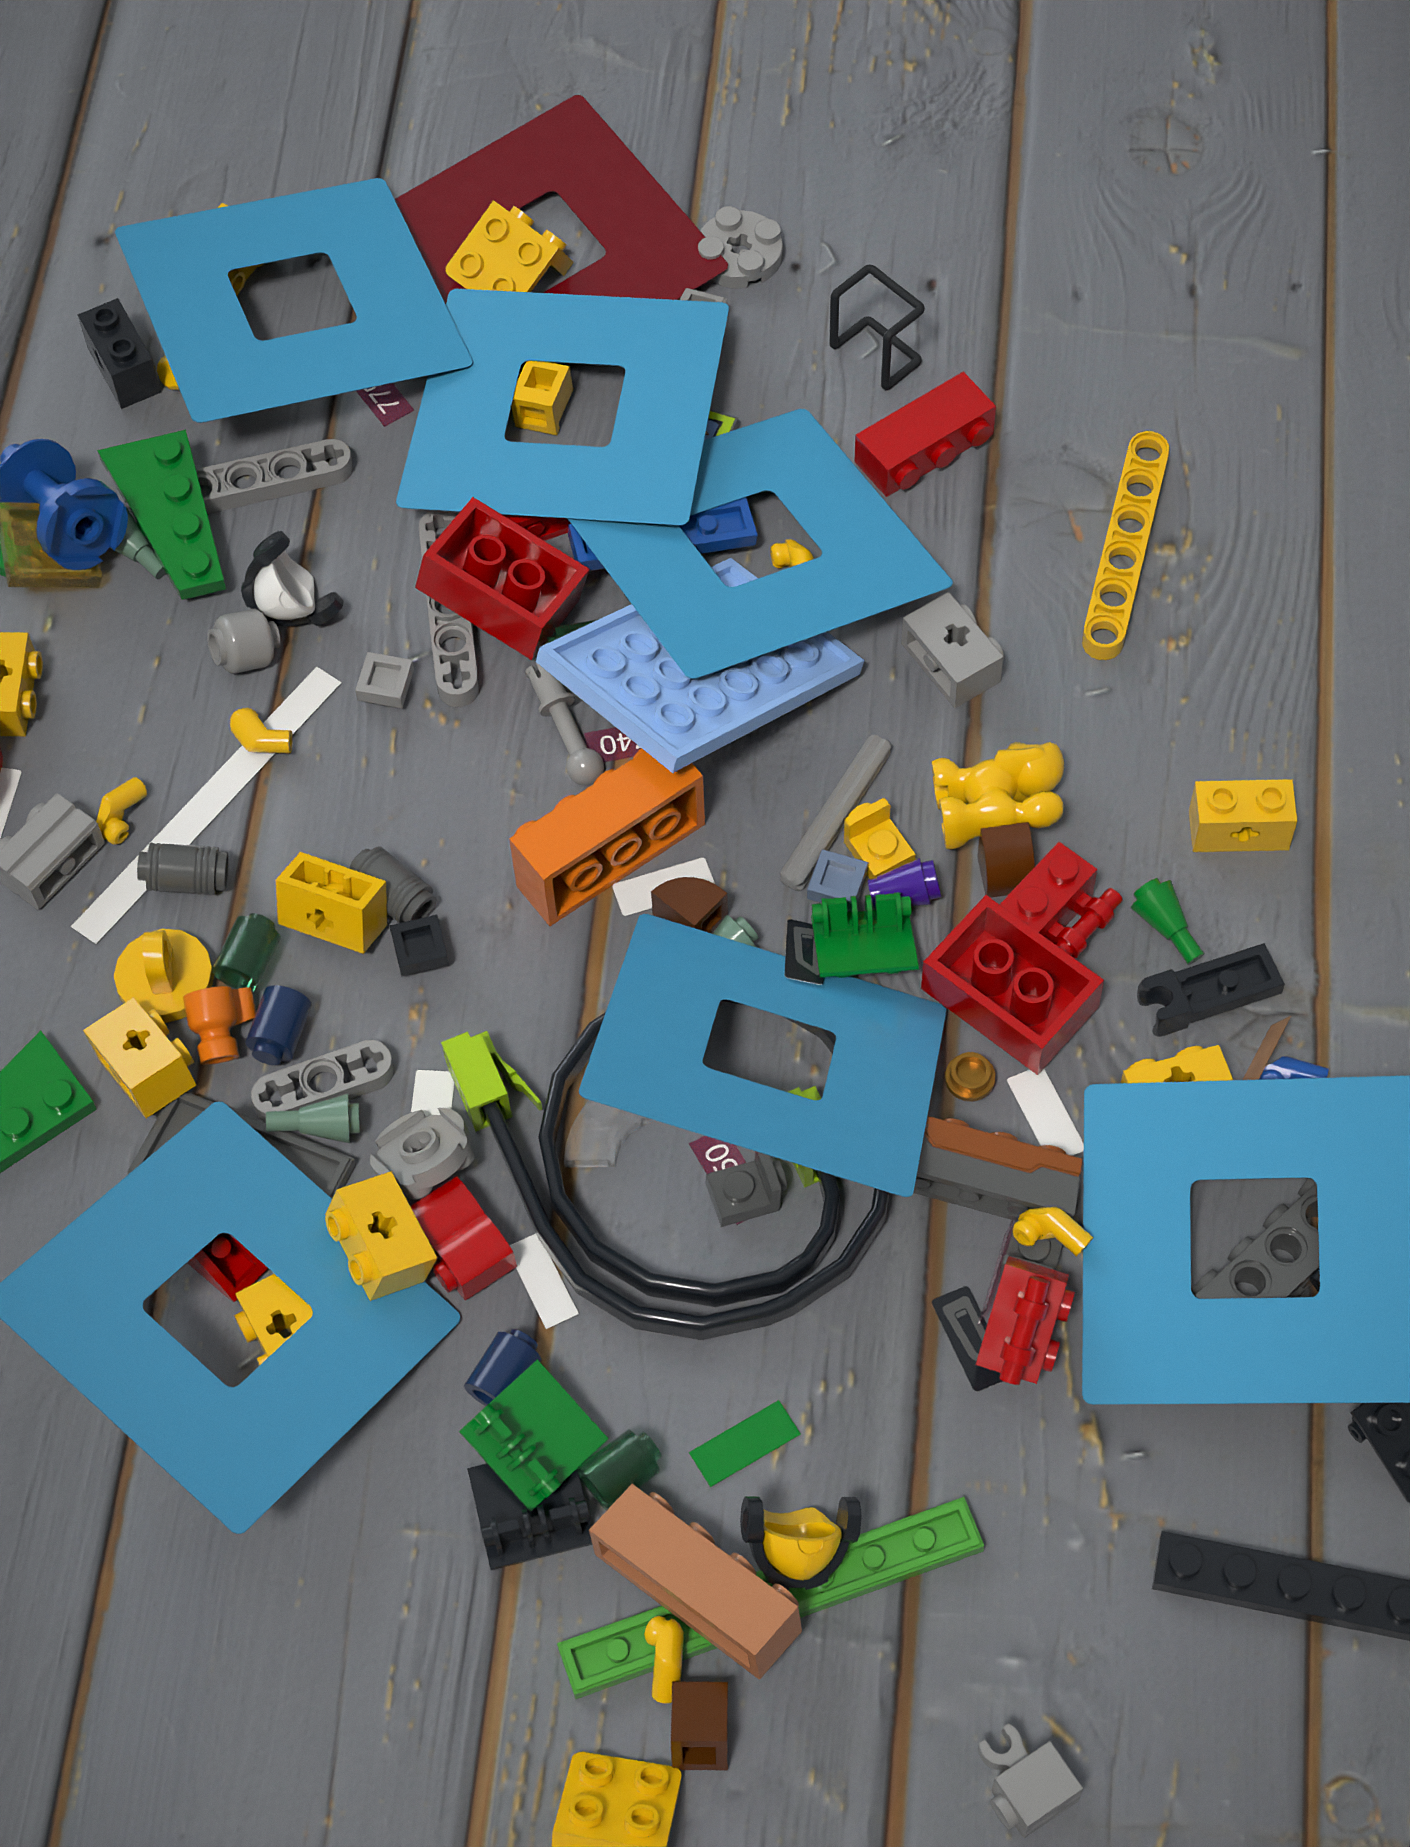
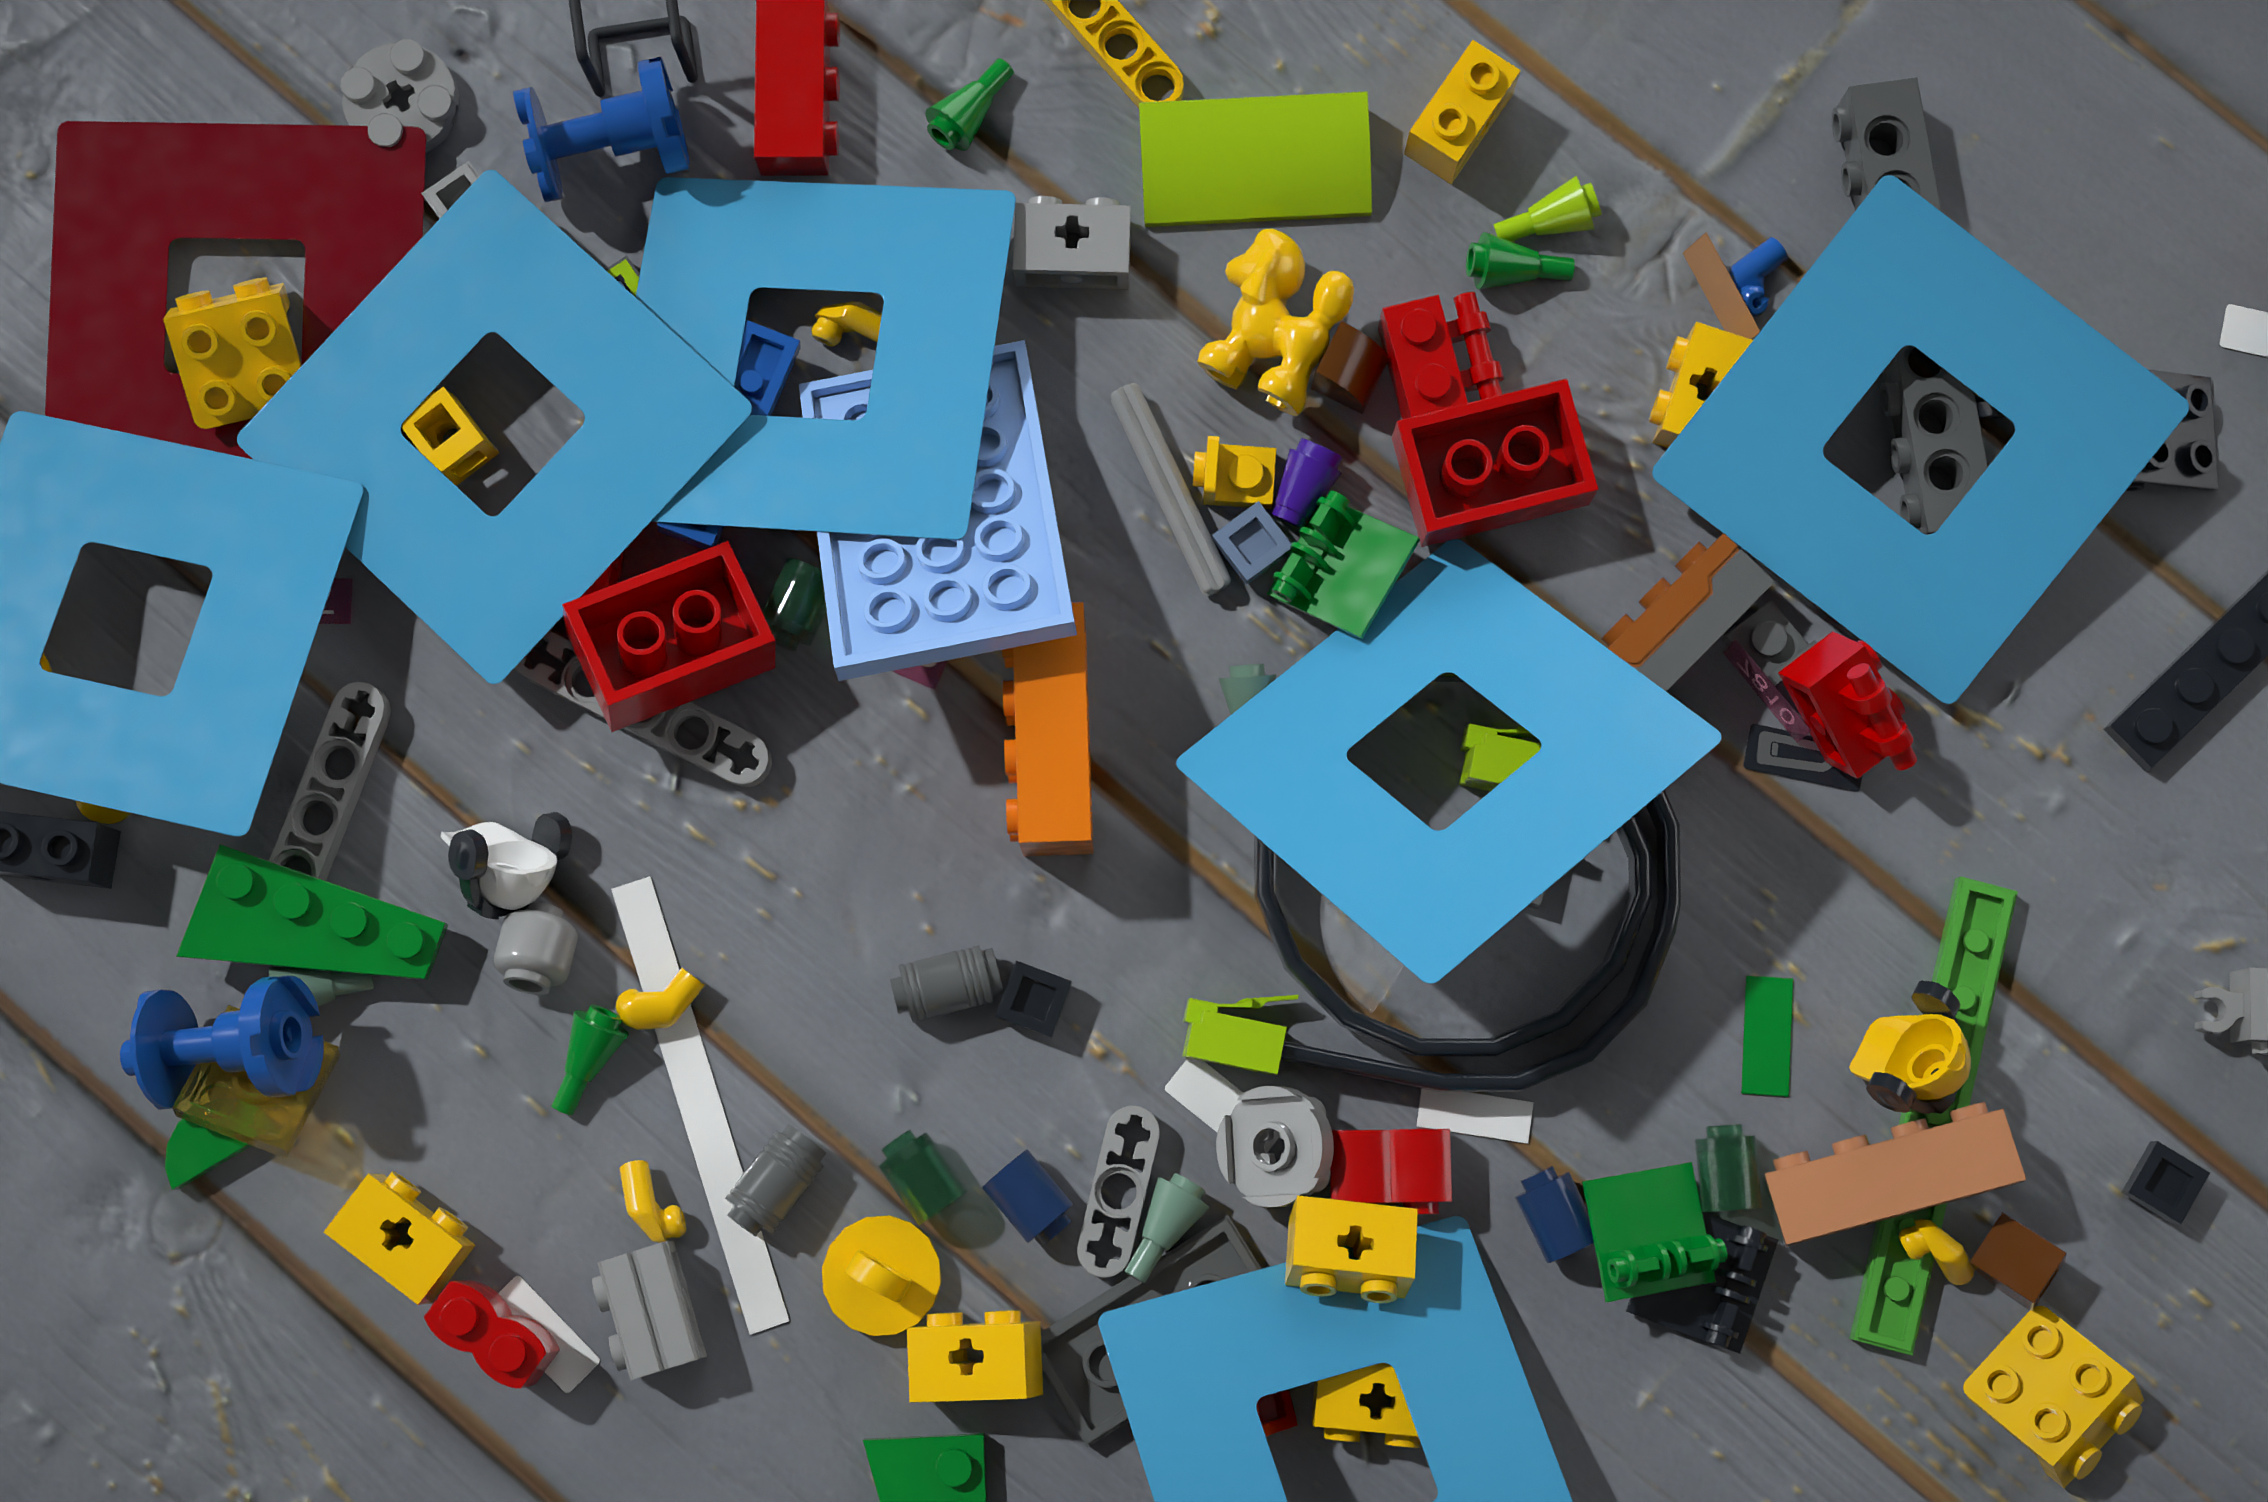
camera: 55 degrees left, 20 degrees up
orange piece [183,986,256,1065] -> none
yellow brick [276,852,387,954] -> none
light grey plate [355,652,414,708] -> none
light grey pin [525,663,604,785] -> none
white sticker [612,858,715,916] -> none
reddish brown brick [651,877,728,933] -> none
black sticker [784,919,823,985] -> none
pearl gold plate [945,1052,995,1101] -> none
white sticker [1007,1069,1084,1156] -> none
yellow arm [1012,1207,1093,1257] -> none
black plate [1137,943,1285,1037] -> none
none -> blue piece [513,56,690,202]
none -> green cone [551,1005,629,1115]
none -> green cone [925,58,1014,151]
none -> lime slope [1139,91,1372,227]
none -> lime cone [1493,176,1602,242]
none -> black plate [2121,1141,2210,1224]

